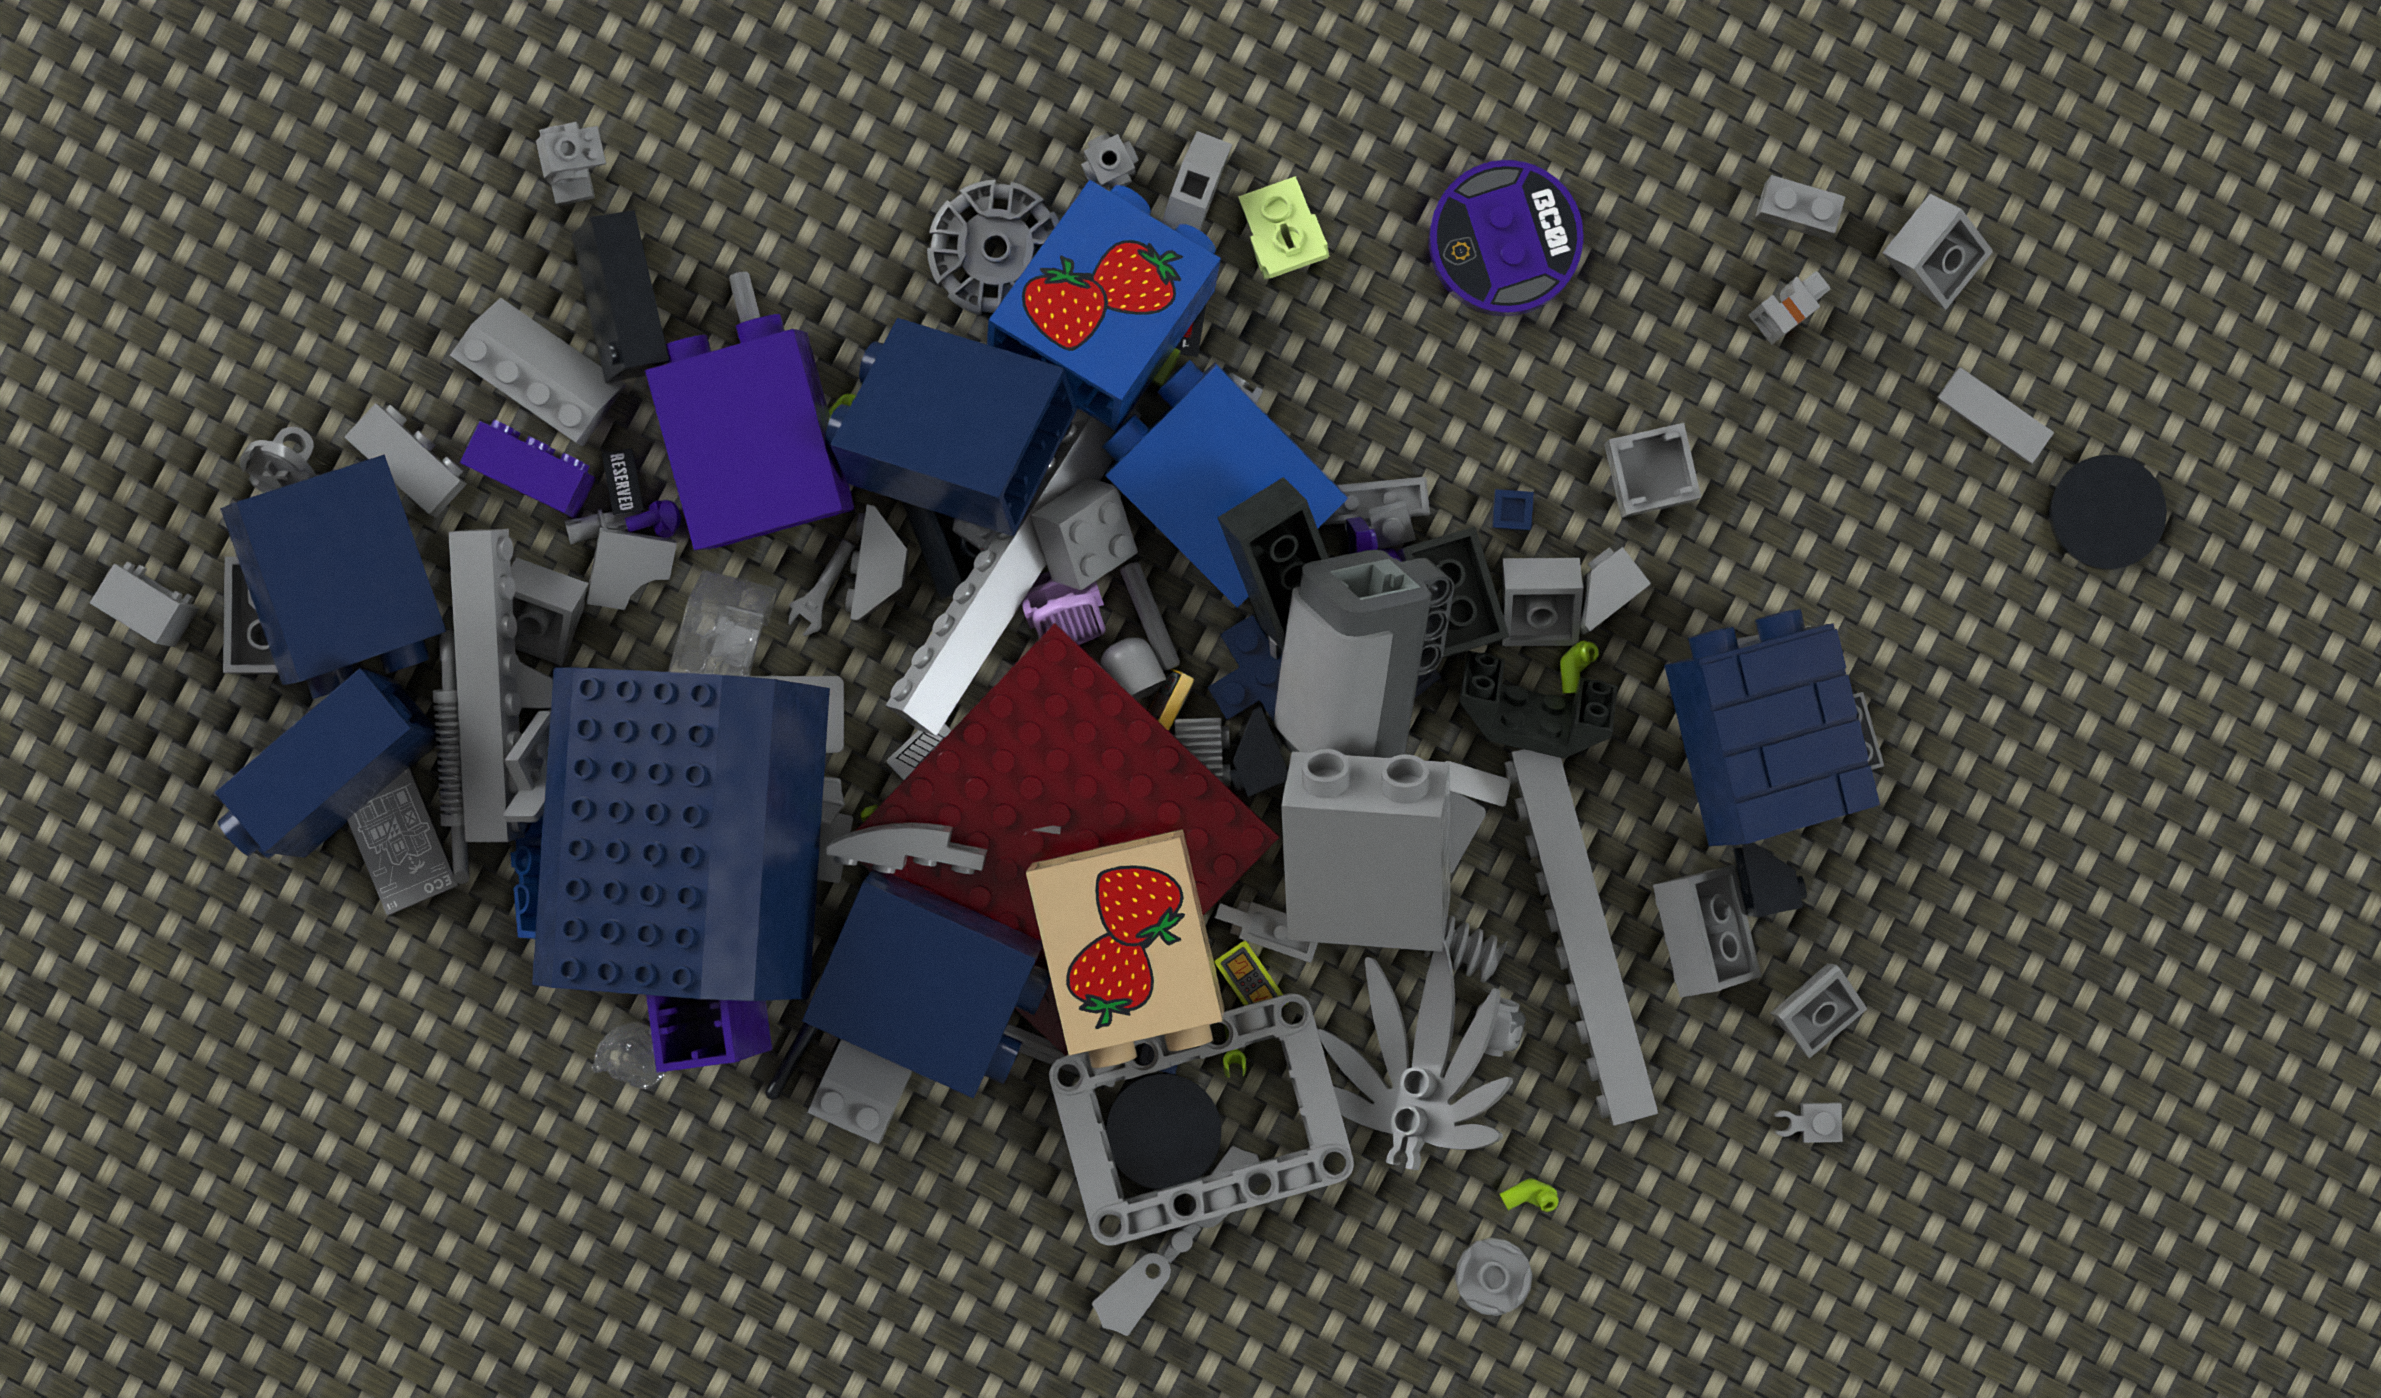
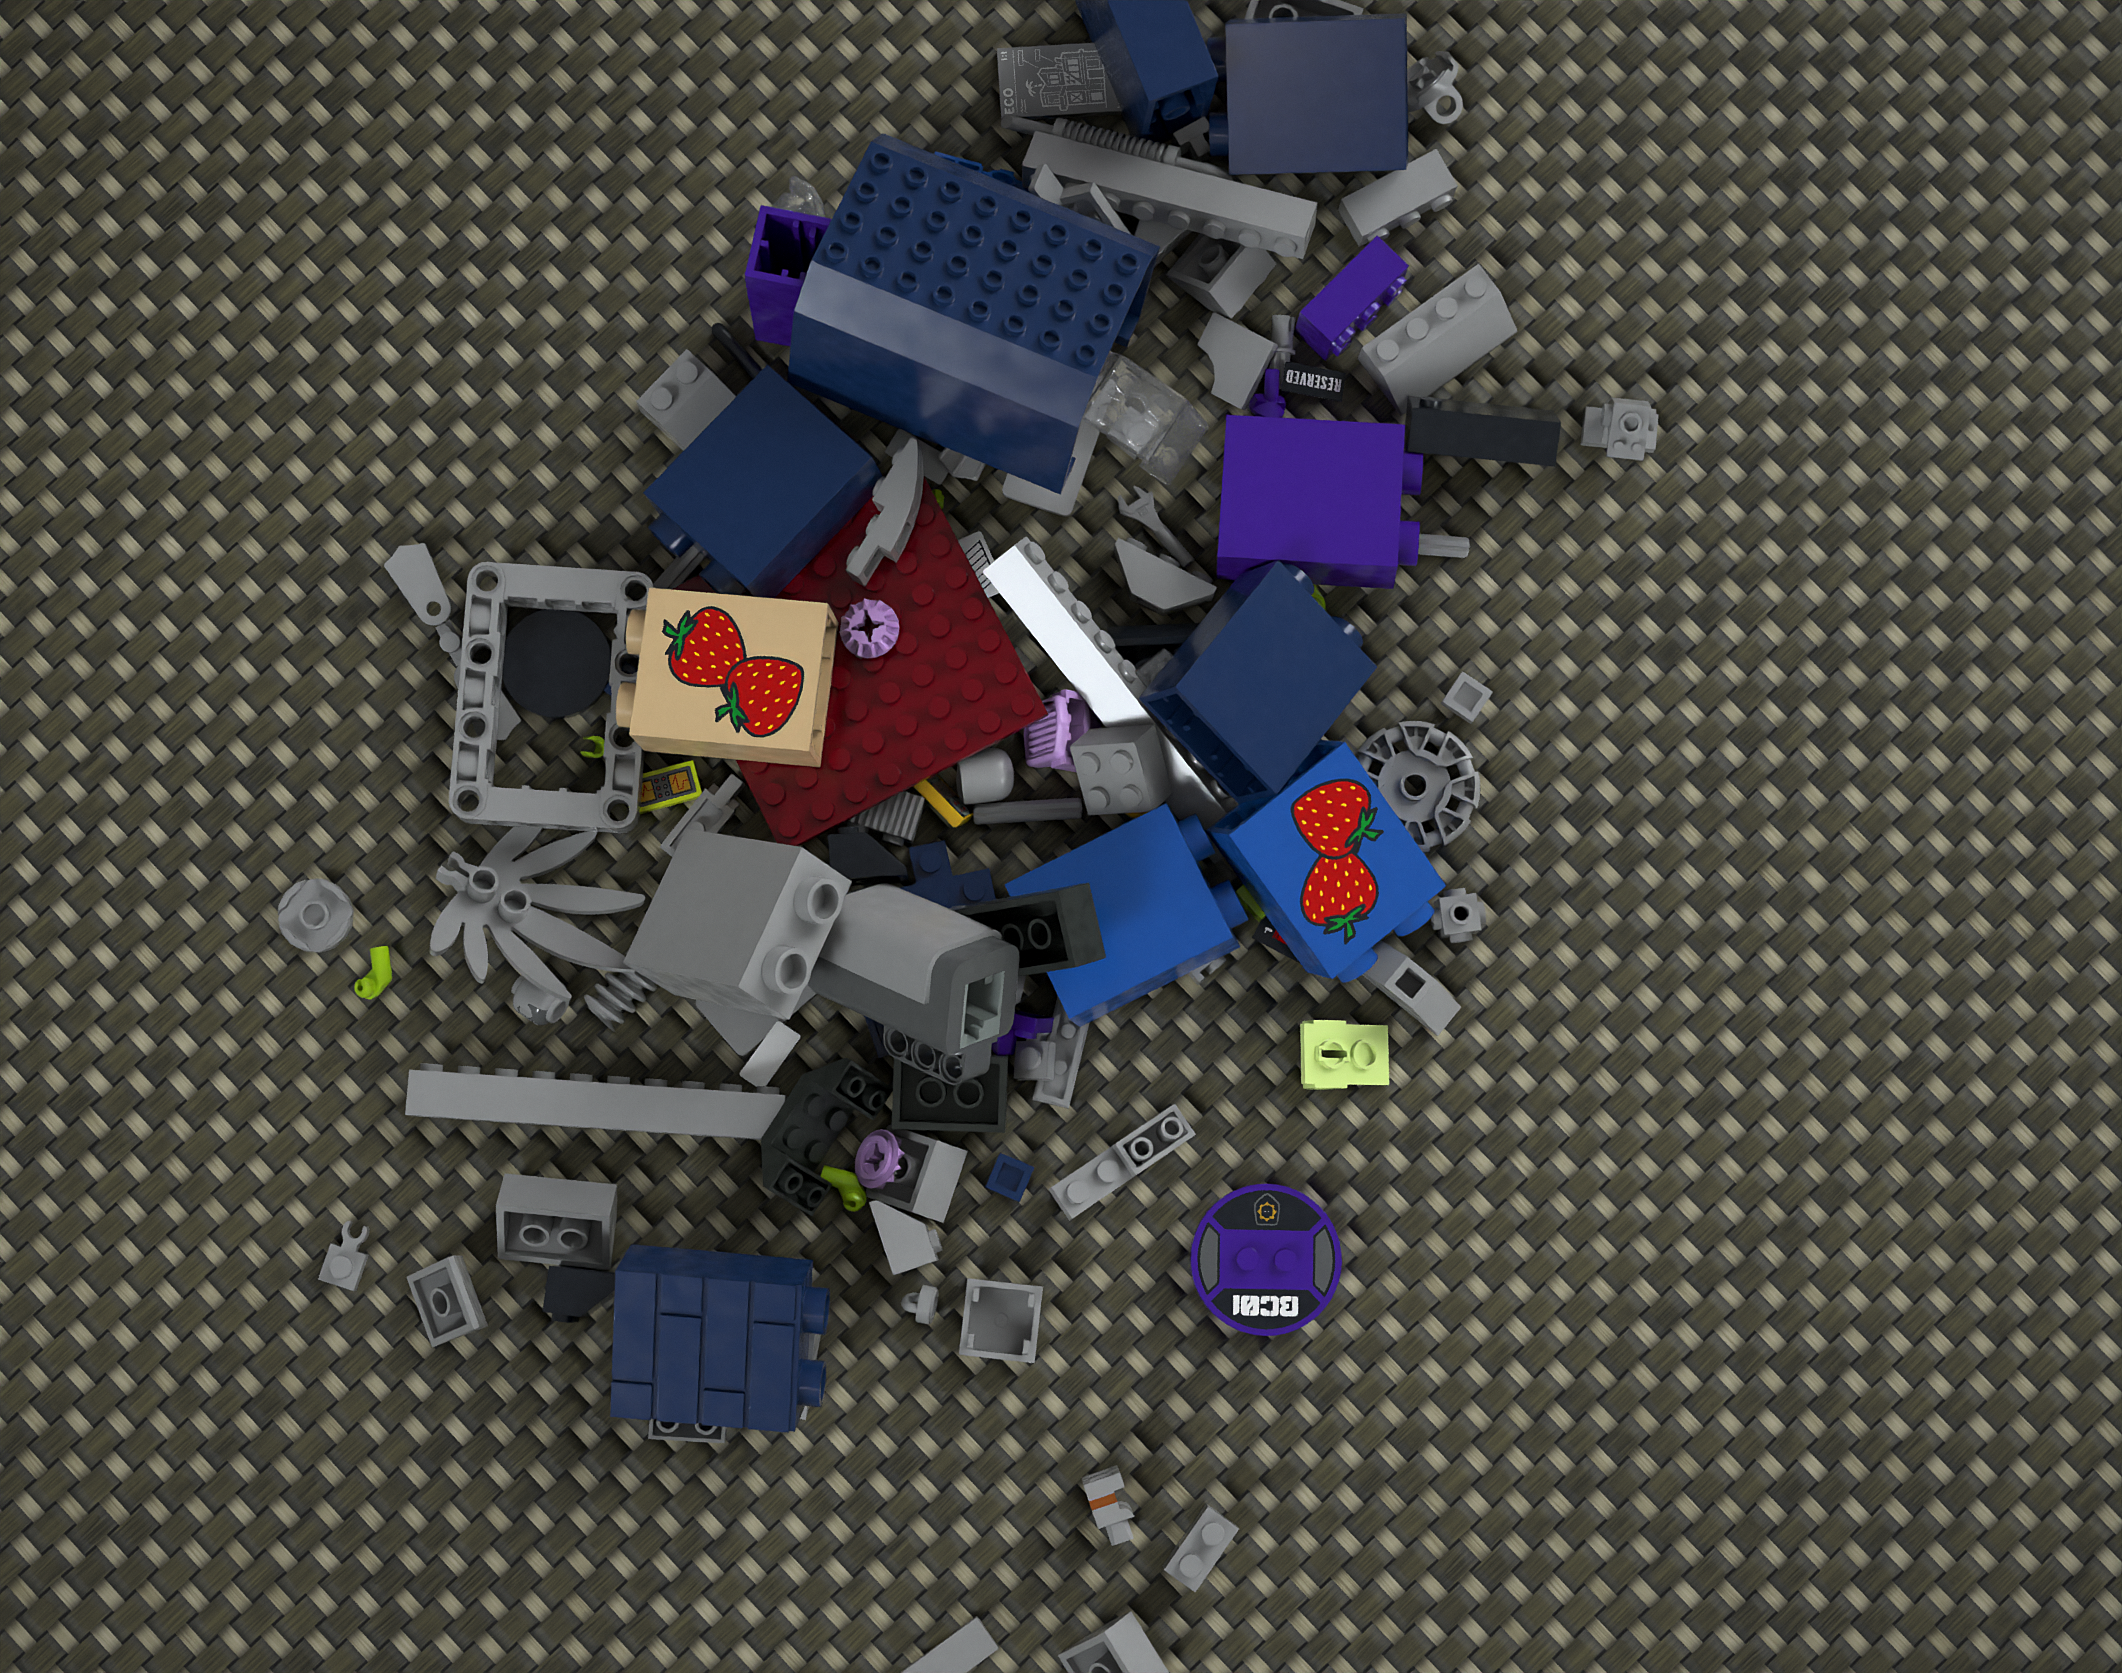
camera: 105 degrees right, 5 degrees down
none -> lavender gear [839,598,899,658]
none -> lavender gear [855,1129,905,1189]
none -> light grey tile [901,1285,939,1325]
none -> light grey slope [1048,1104,1196,1221]
none -> light grey tile [1171,116,1210,163]
none -> light grey plate [1440,671,1493,724]

